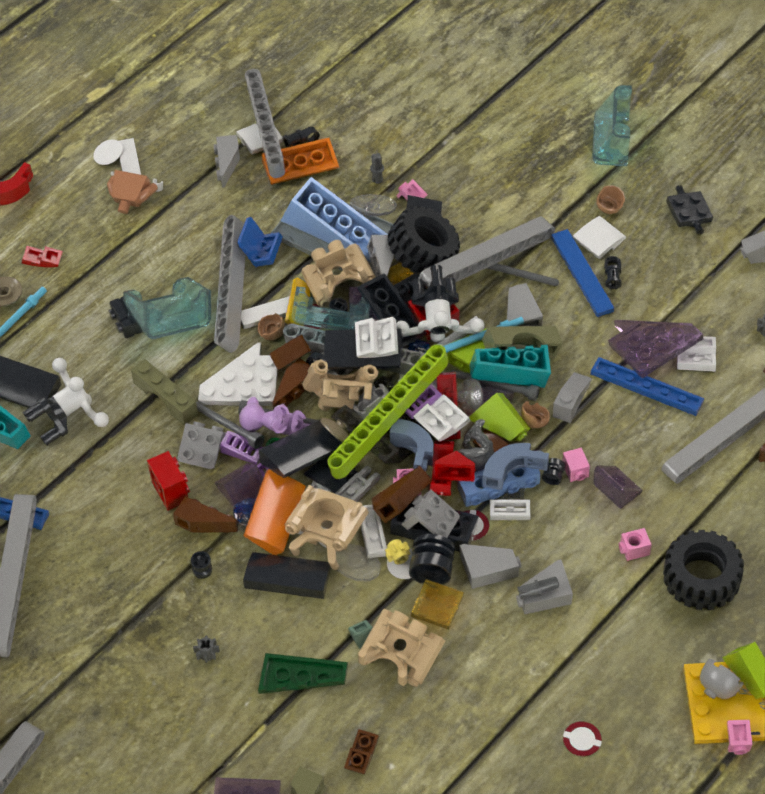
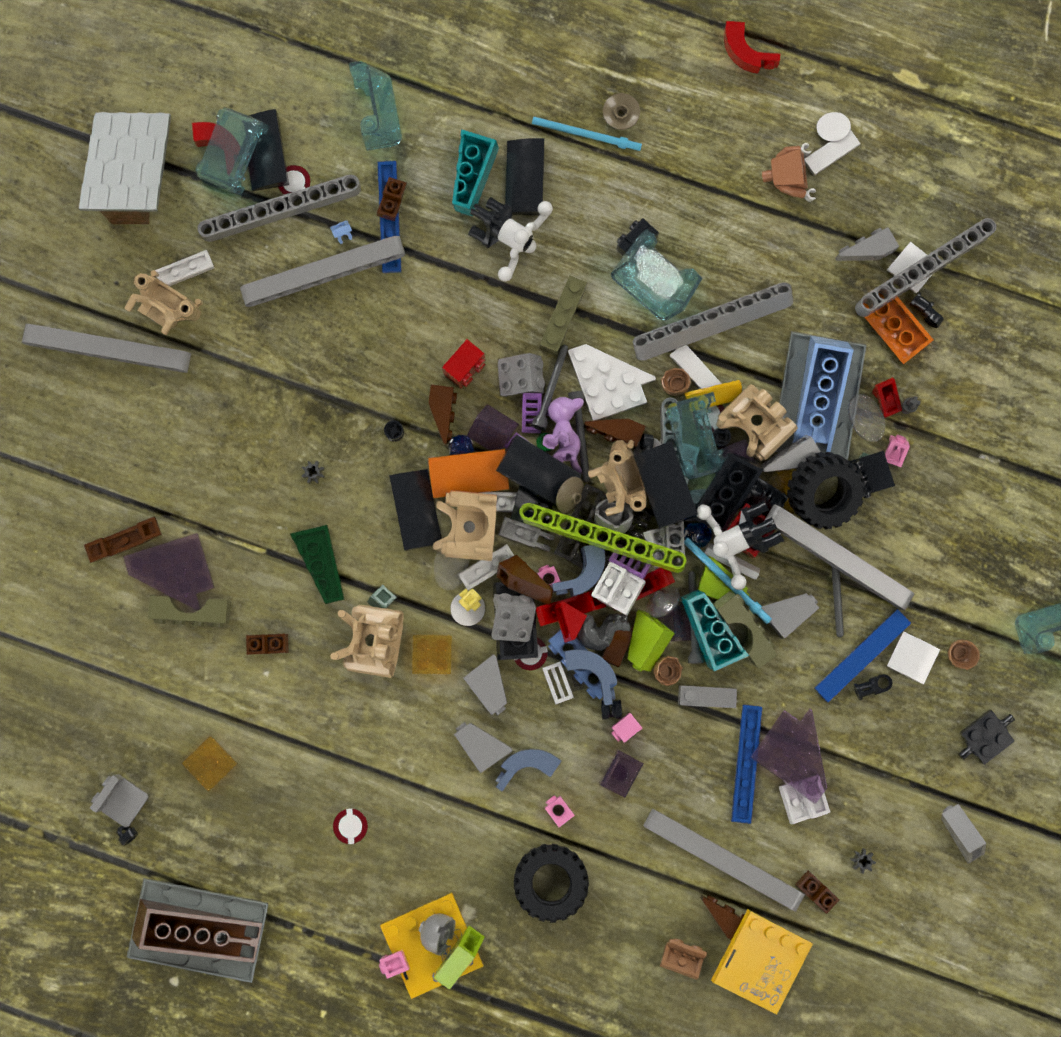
camera: 65 degrees right, 30 degrees up
slope [22,246,63,268] -> none
blue bracket [238,217,283,267] -> none
reddish brown slope [269,334,311,370] -> none
white slope [355,317,398,358] -> none
black wheel [409,534,455,586] -> none
dark grey axle [517,576,559,600] -> none
none -> sand blue arch [495,749,561,791]
none -> red slope [872,377,902,418]

